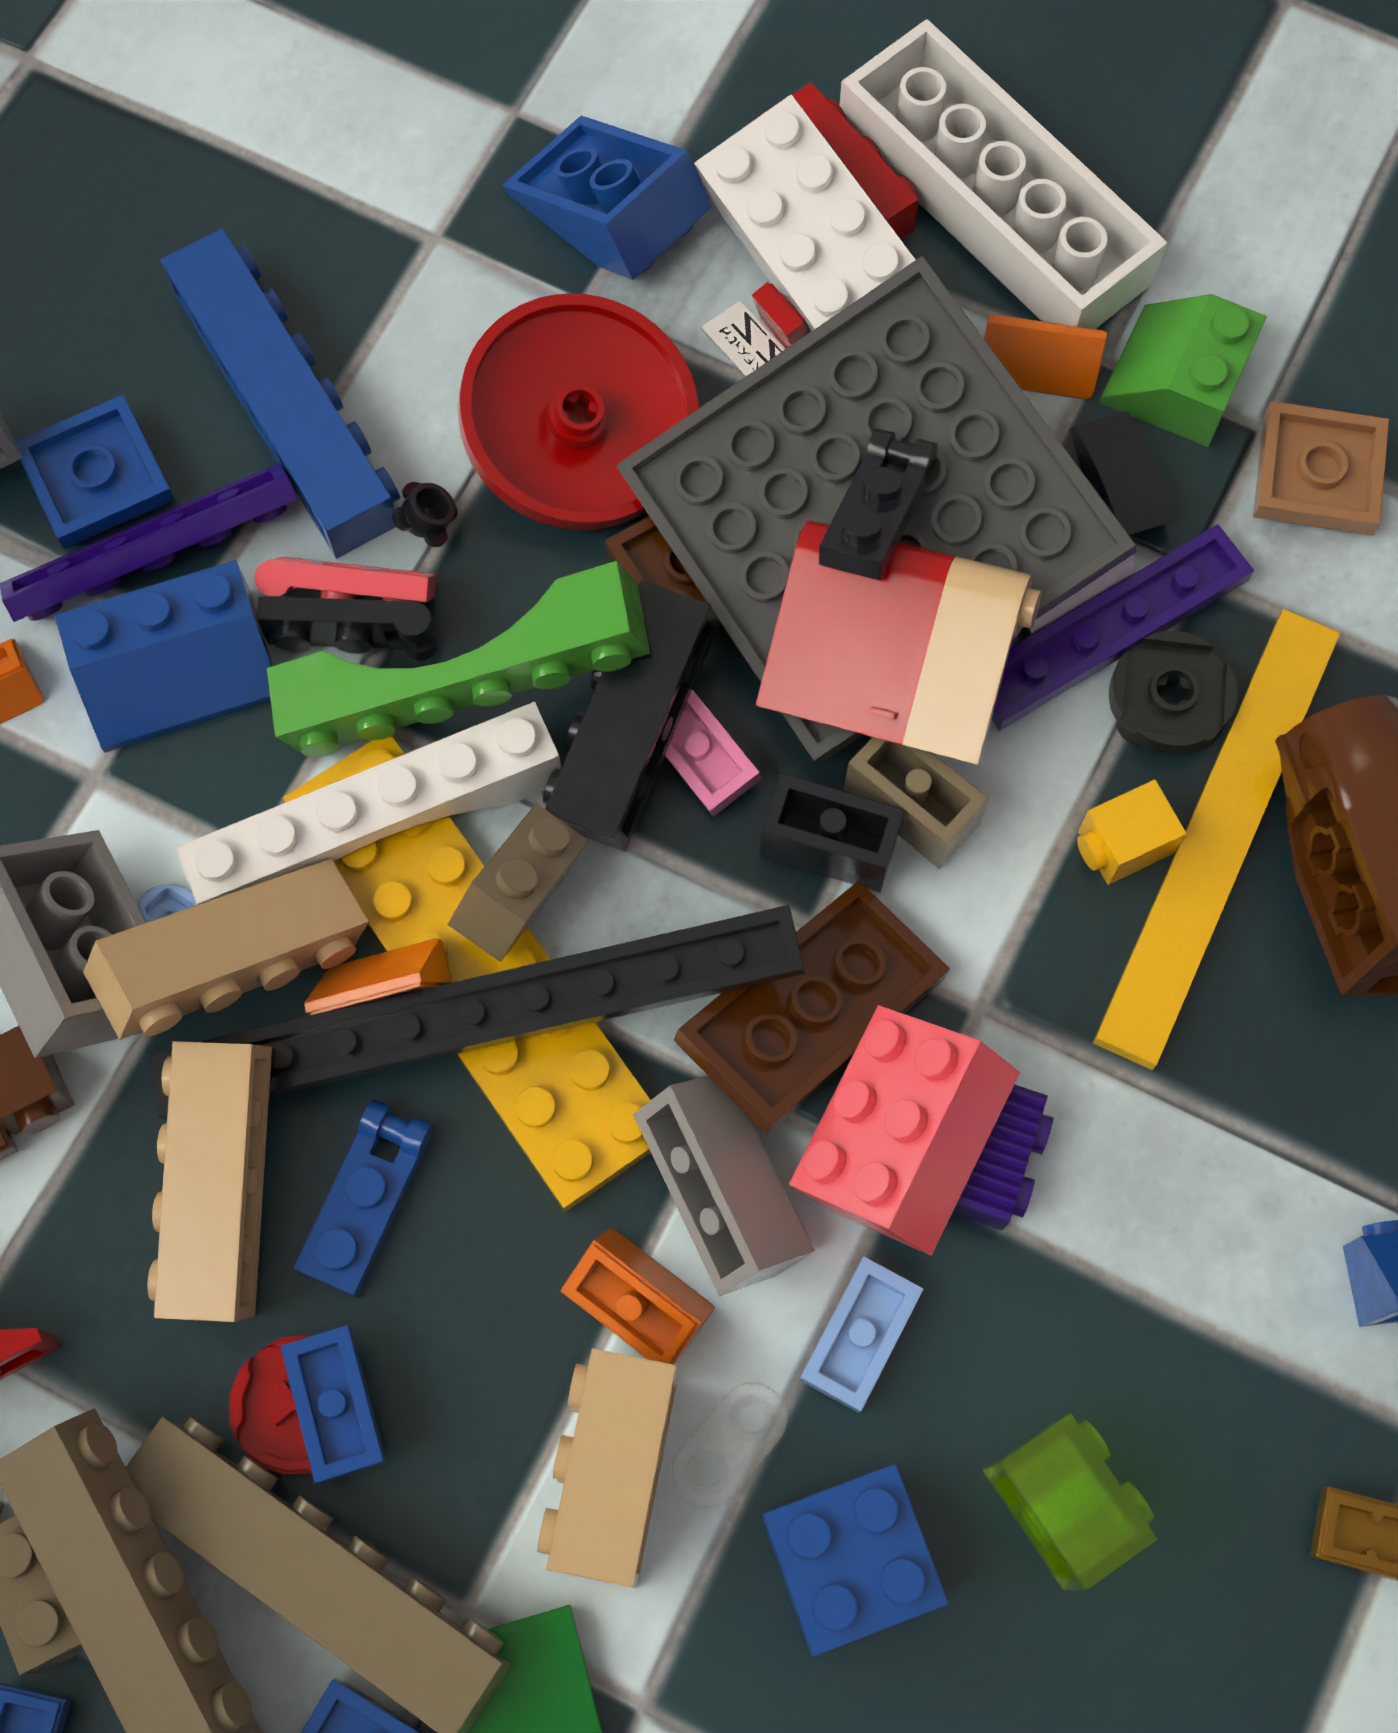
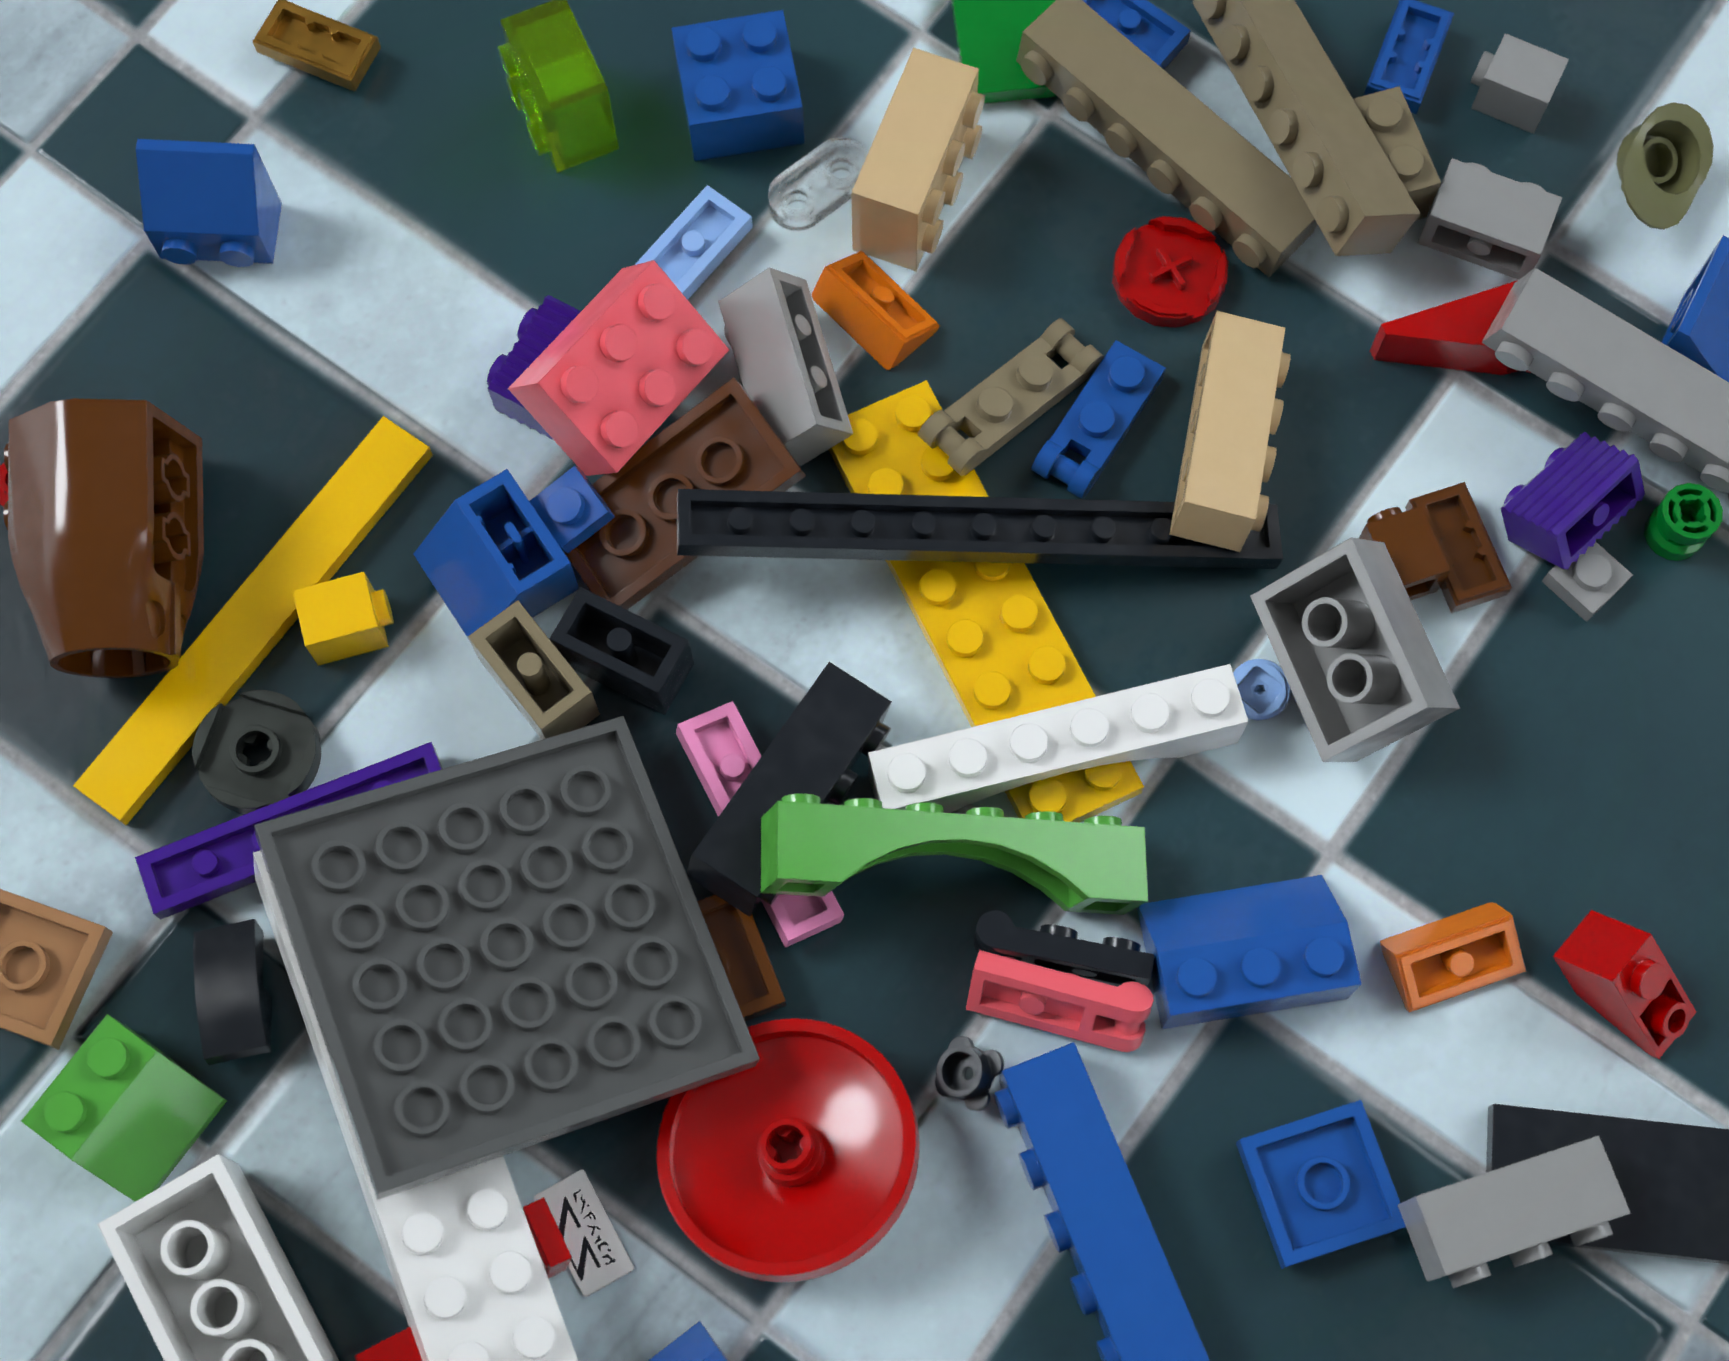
camera: 170 degrees left, 0 degrees up
dark purple plate [0,463,298,622] -> none
tan brick [83,858,369,1040] -> none
blue plate [280,1325,387,1485] -> none
orange slope [304,938,451,1015] -> none
dark tan brick [447,803,589,962] -> none
door [755,520,1042,765] -> none
black plate [819,428,938,581] -> none
orange slope [984,314,1107,400] -> none
none -> blue slope [413,469,579,643]
none -> blue plate [529,466,615,553]
none -> dark tan plate [918,318,1104,476]

